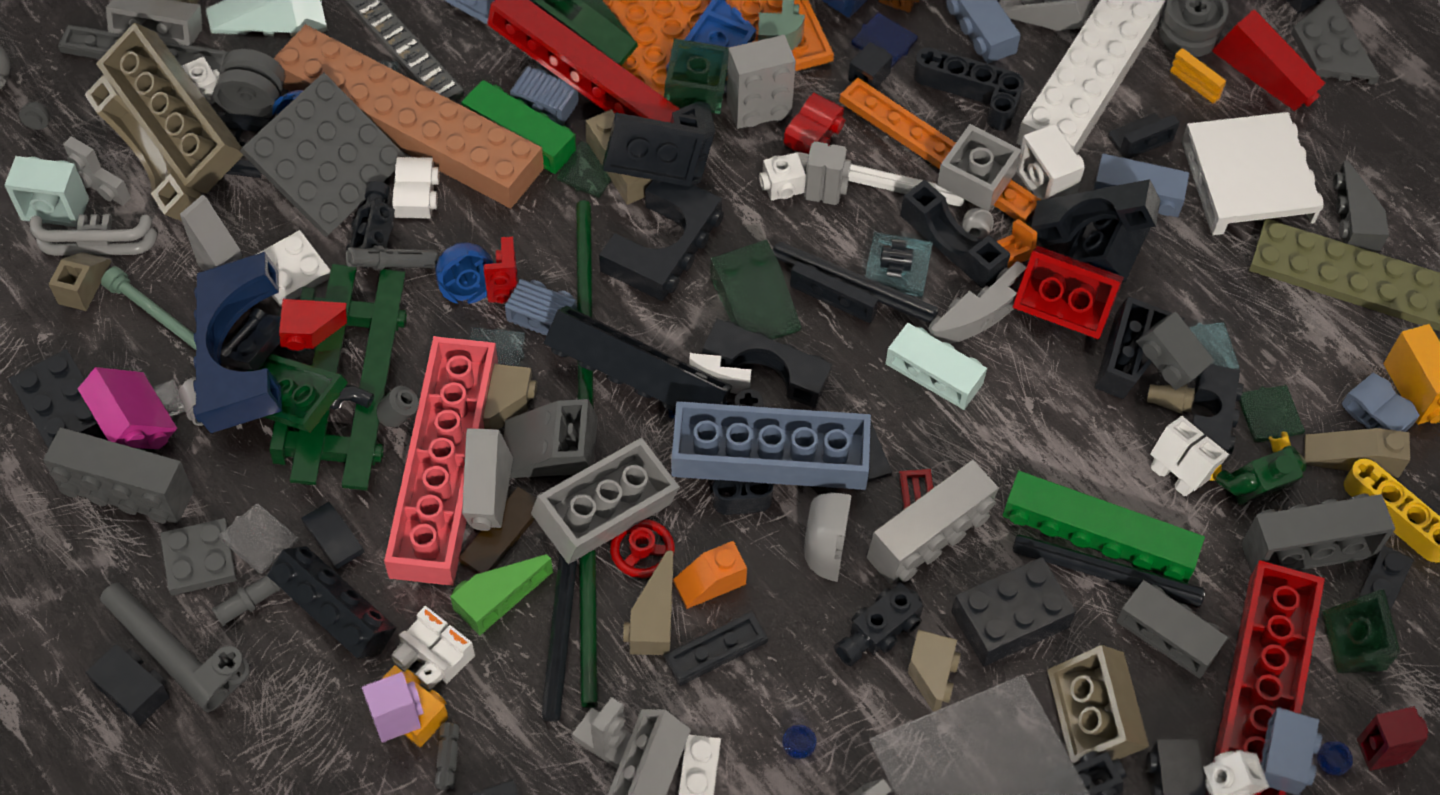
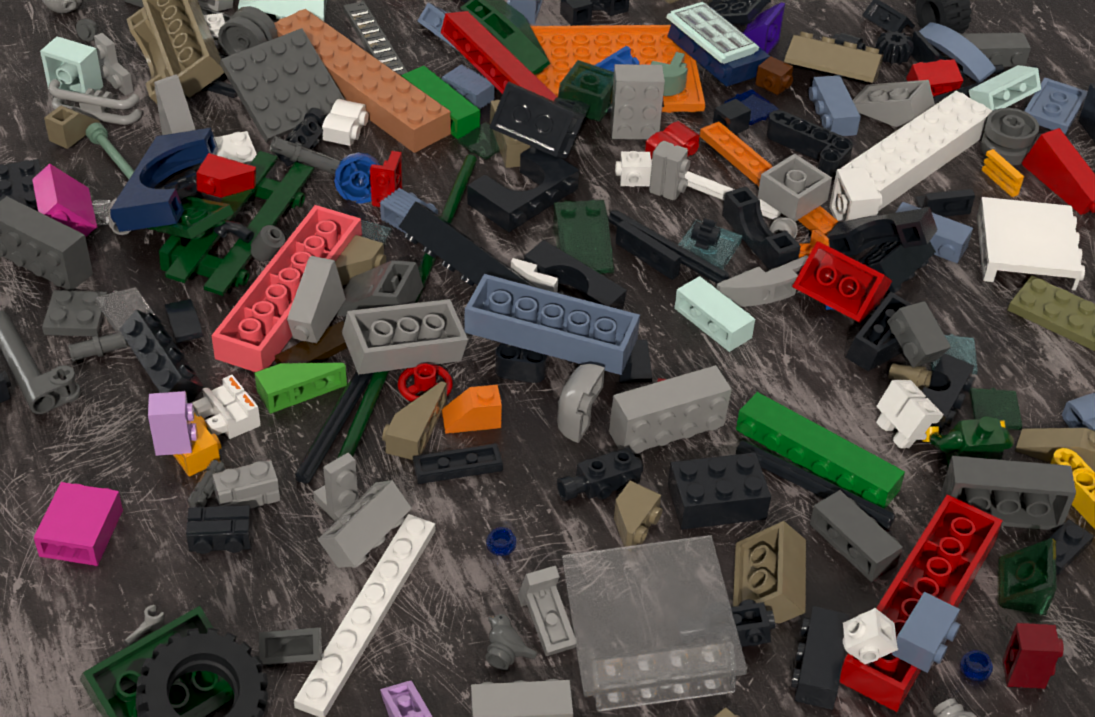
camera: 15 degrees right, 15 degrees down
none -> light grey brick [212,459,280,508]

